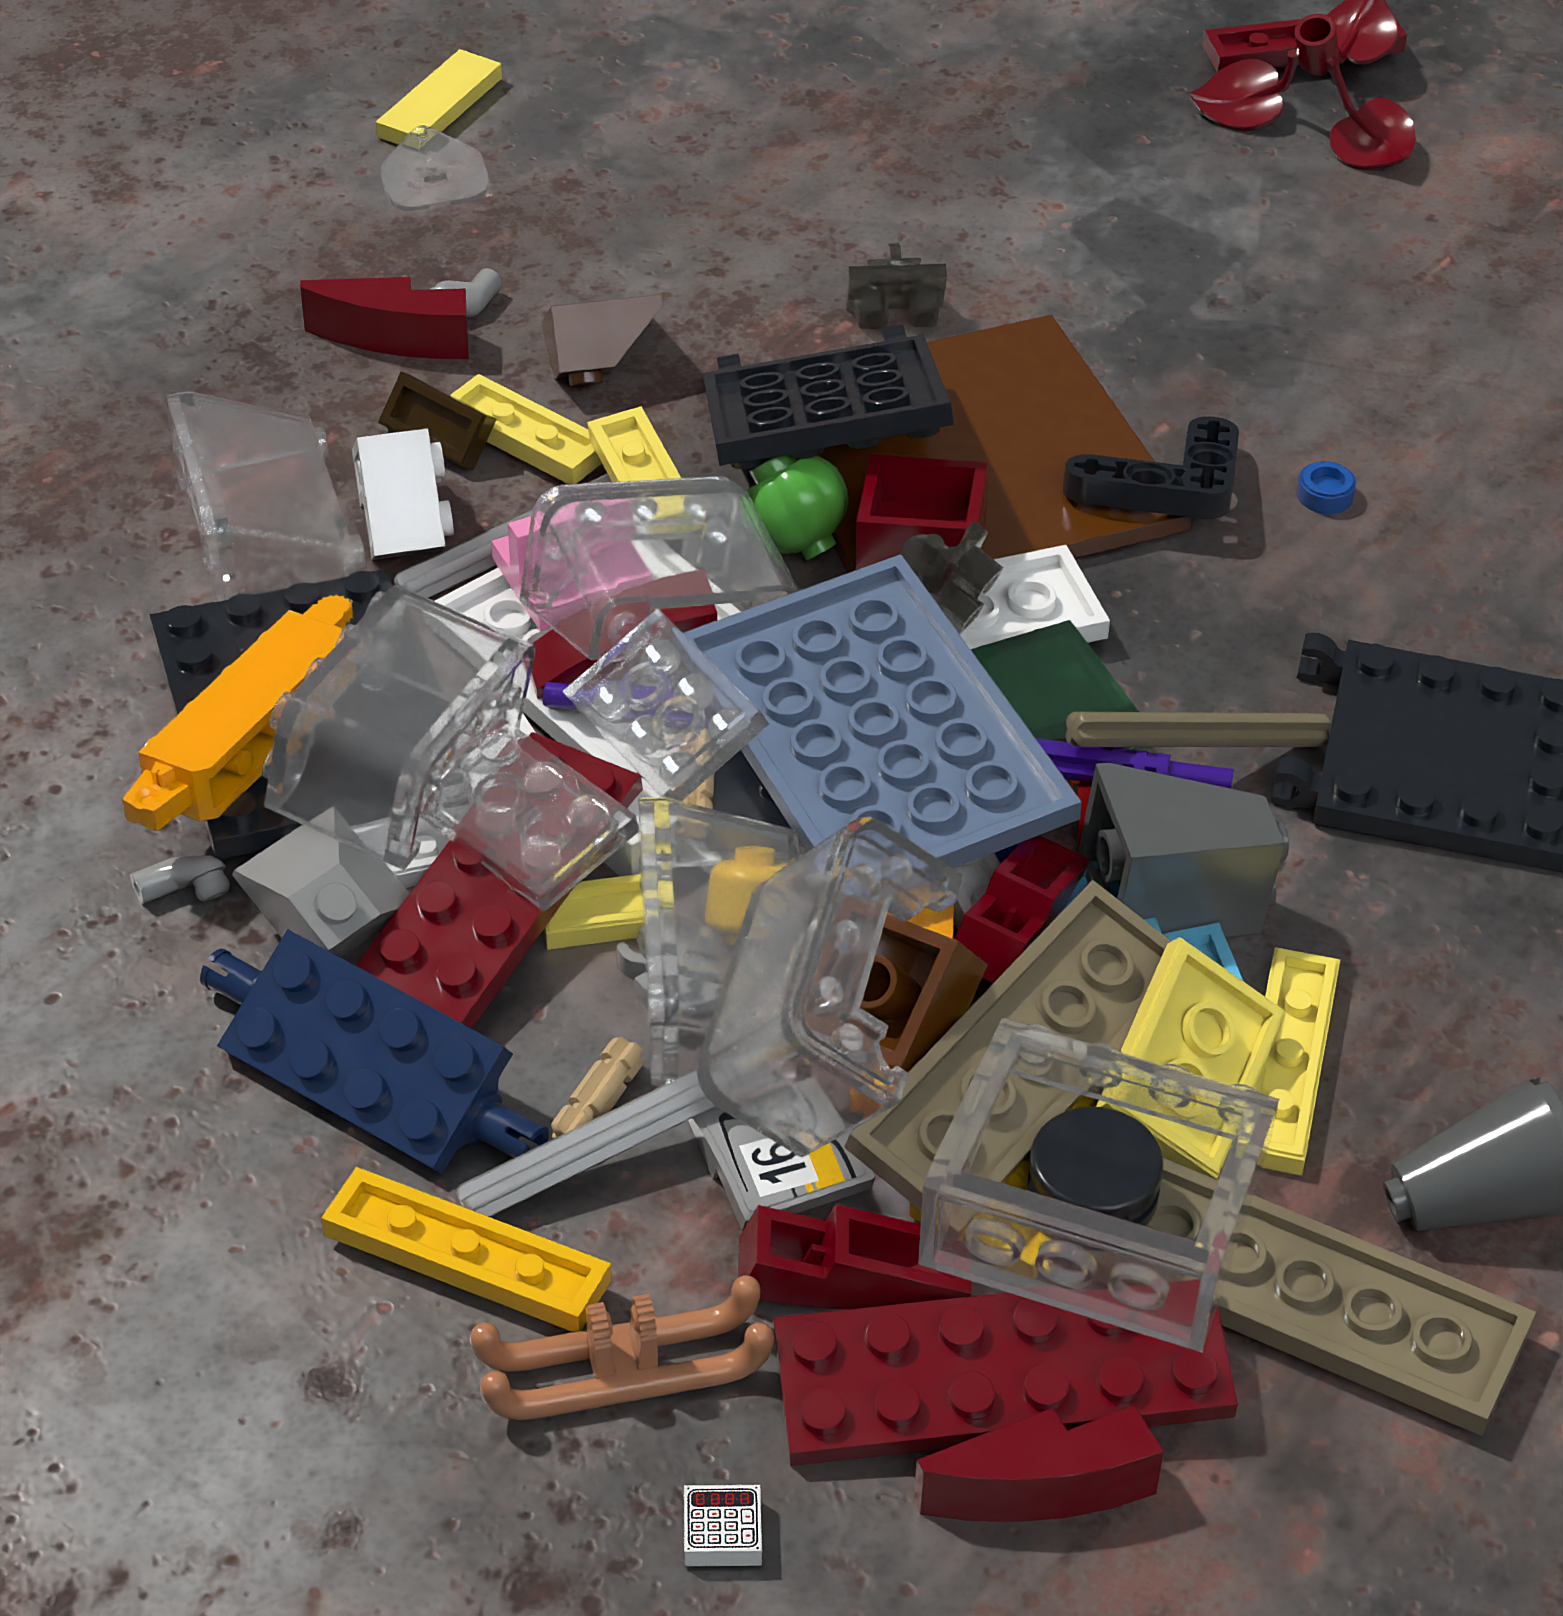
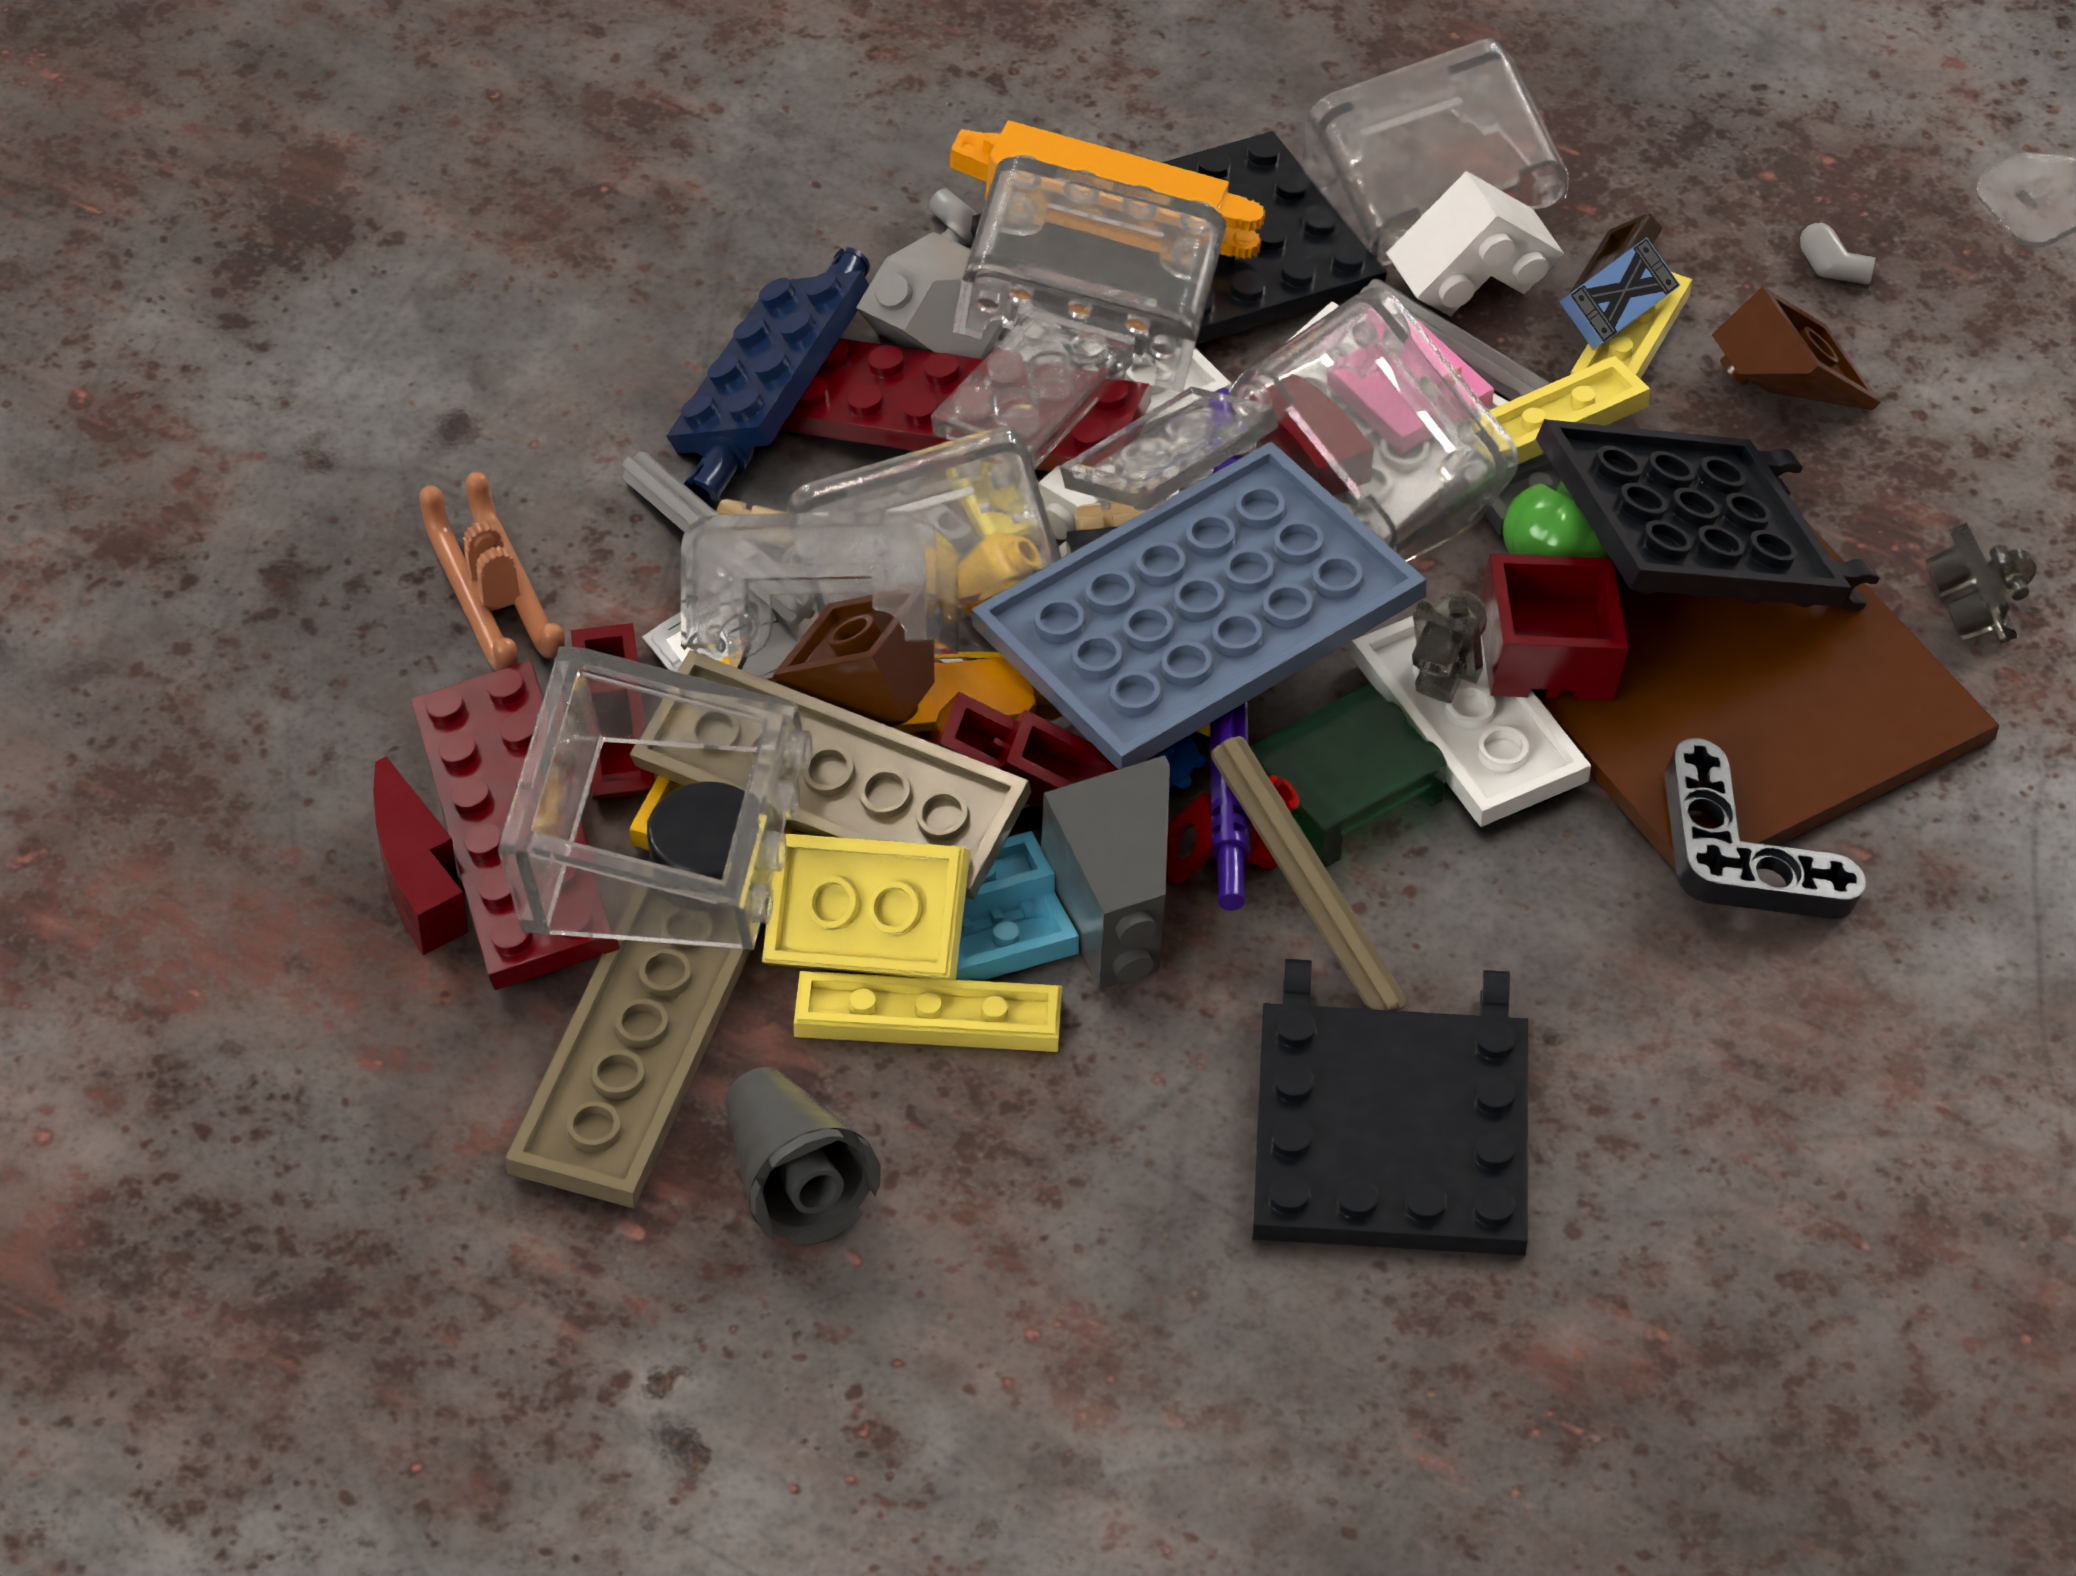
camera: 80 degrees right, 5 degrees up
dark red slope [300,277,469,359] -> none
yellow plate [321,1167,611,1332] -> none
white tile [684,1485,762,1566] -> none
blue tile [1296,461,1356,514] -> none
none -> tile [1559,237,1680,349]

